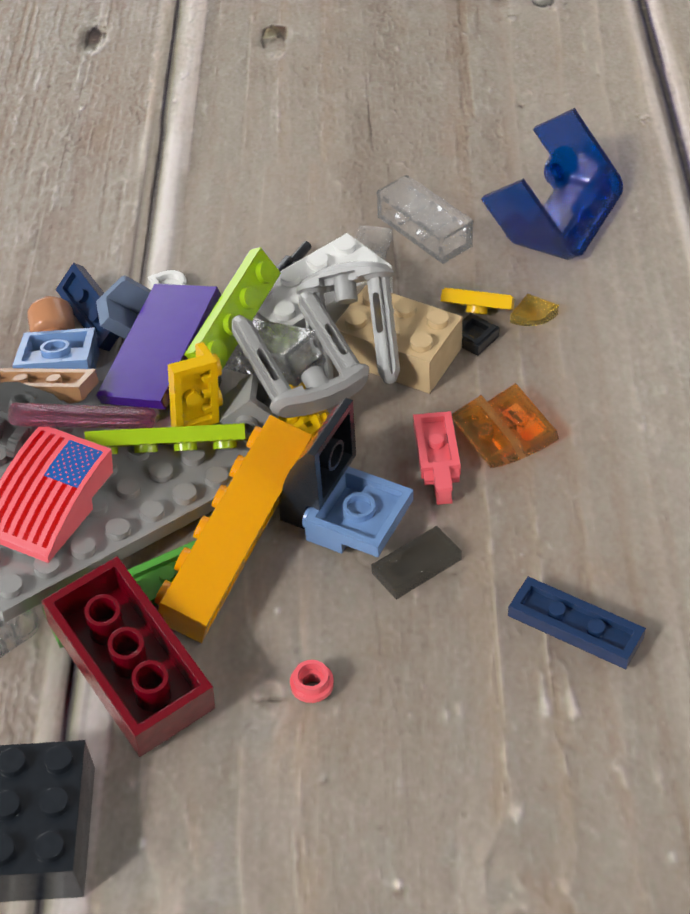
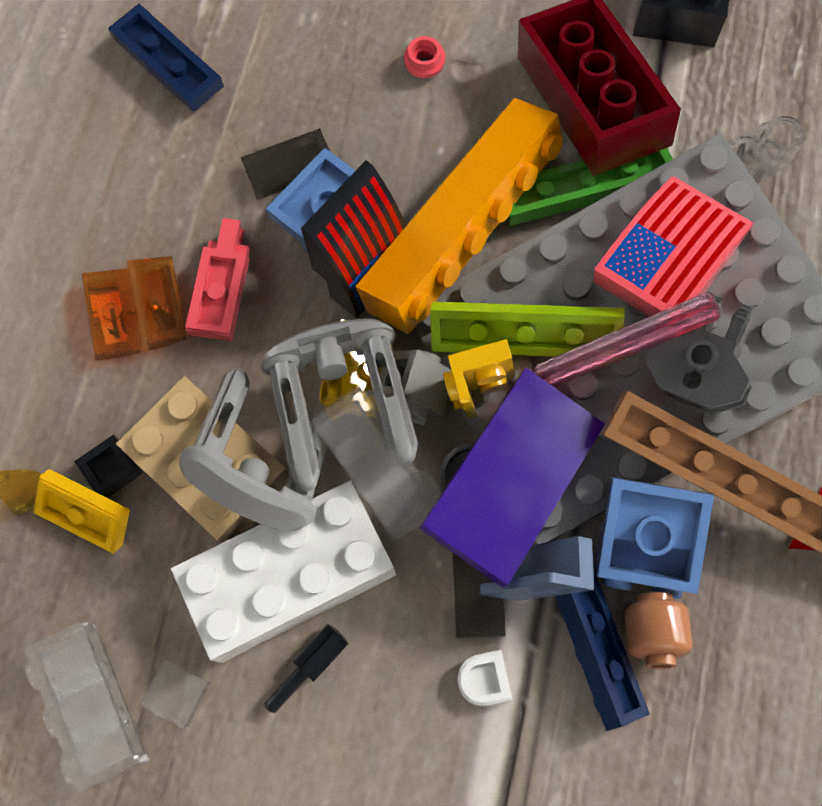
camera: 165 degrees left, 25 degrees up
lime plate [184,247,281,369] -> none

